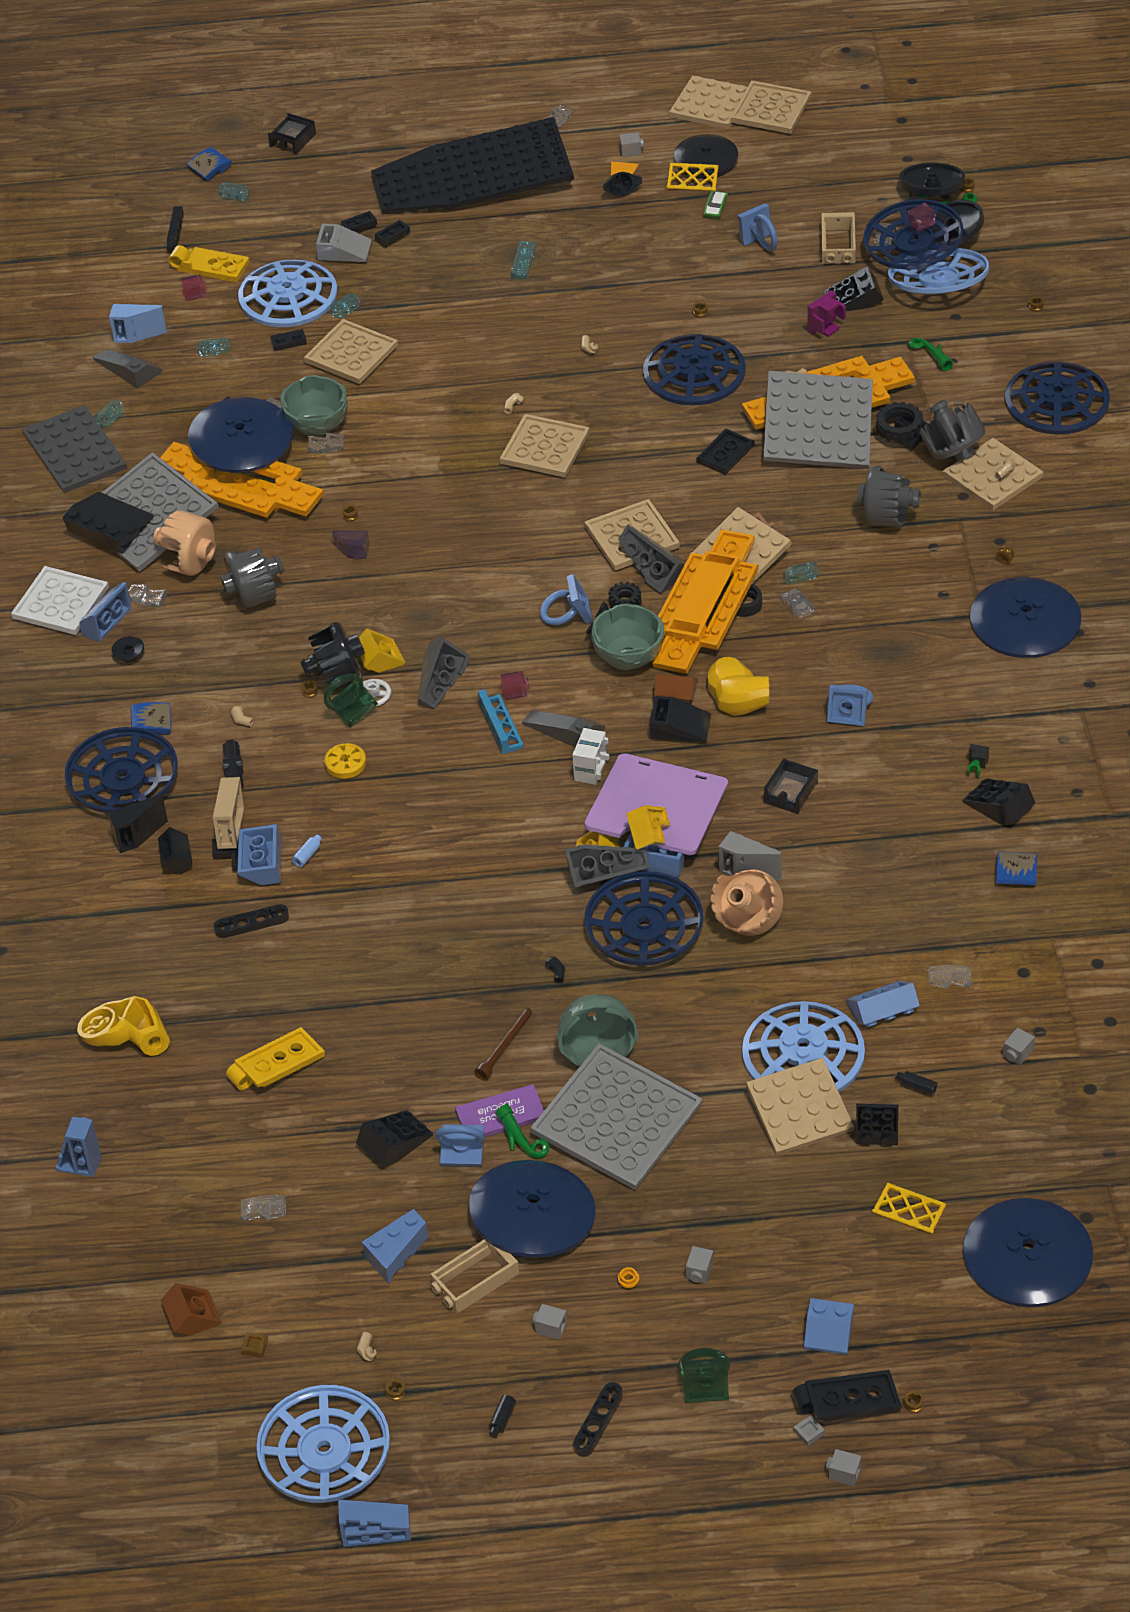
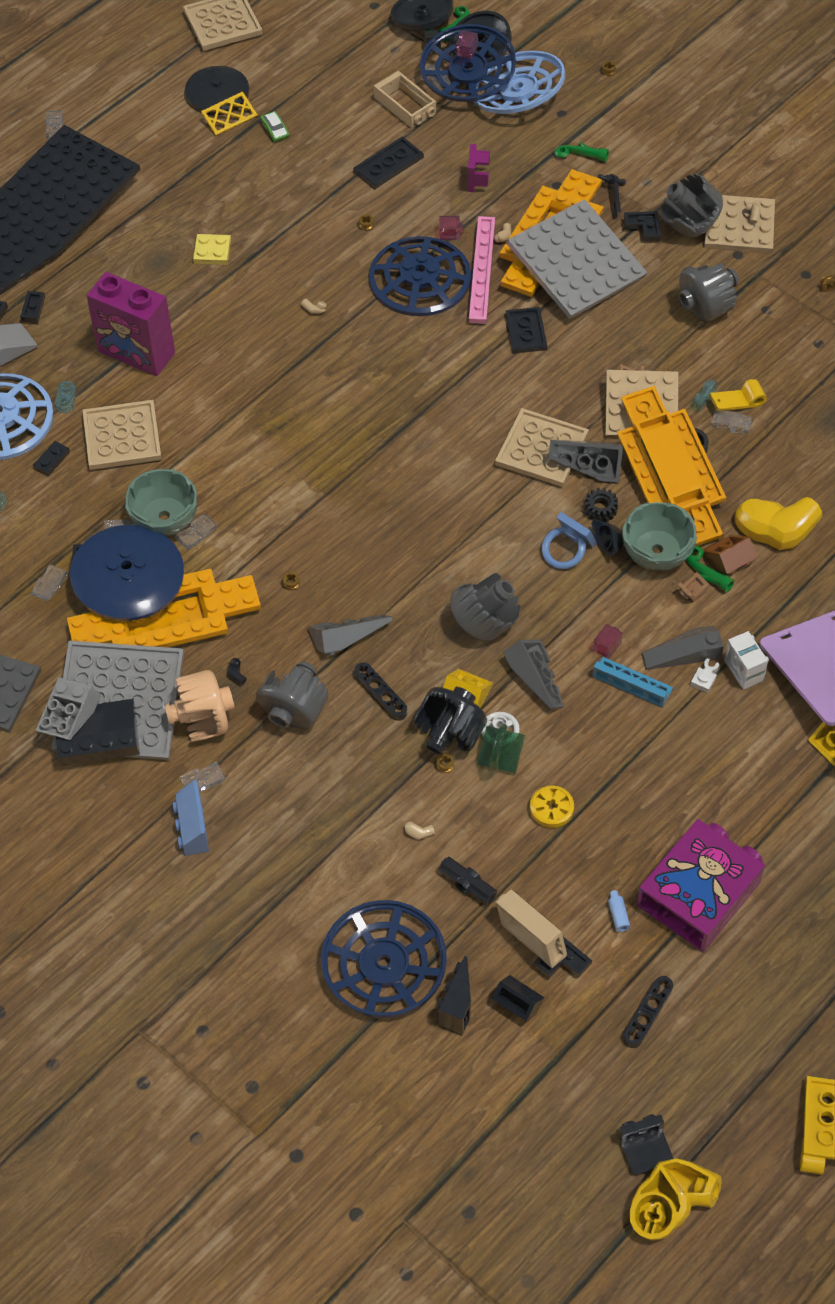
camera: 45 degrees left, 10 degrees up
white plate [11,566,109,635] -> none
black piece [112,636,144,662] -> none
slope [130,702,171,735] -> none
medium blue slope [238,824,282,885] -> none
slope [332,530,369,559] -> none
tan plate [500,414,590,477] -> none
tan arm [504,393,524,414] -> none
clear light blue plate [510,241,536,279] -> none
black hat [603,172,642,196] -> none
light orange sticker [611,162,639,176] -> none
light grey brick [619,132,644,157] -> none
black slope [650,696,711,743] -> none
tan plate [669,75,747,129] -> none
medium blue tile [738,203,778,252] -> none
black slope [824,266,884,311] -> none
black tyre [876,402,923,443] -> none
dark blue dish [1005,362,1110,435] -> none
none -> clear slope [31,564,68,601]
none -> light grey slope [35,677,101,740]
none -> magenta brick [86,272,175,376]
none -> light yellow plate [193,234,231,265]
none -> black arm [228,658,247,685]
none -> dark grey wedge [308,614,392,655]
none -> black tile [353,136,424,190]
none -> black beam [354,662,407,721]
none -> clear pink brick [439,216,463,240]
none -> dark grey piece [450,573,521,641]
none -> bright pink plate [469,216,495,324]
none -> black piece [597,174,626,217]
none -> black bracket [618,1114,674,1176]
none -> magenta brick [637,819,765,953]
none -> medium nougat bracket [678,572,711,602]
none -> green plant [687,546,735,593]
none -> white plate [690,658,719,693]
none -> yellow door [709,379,767,411]

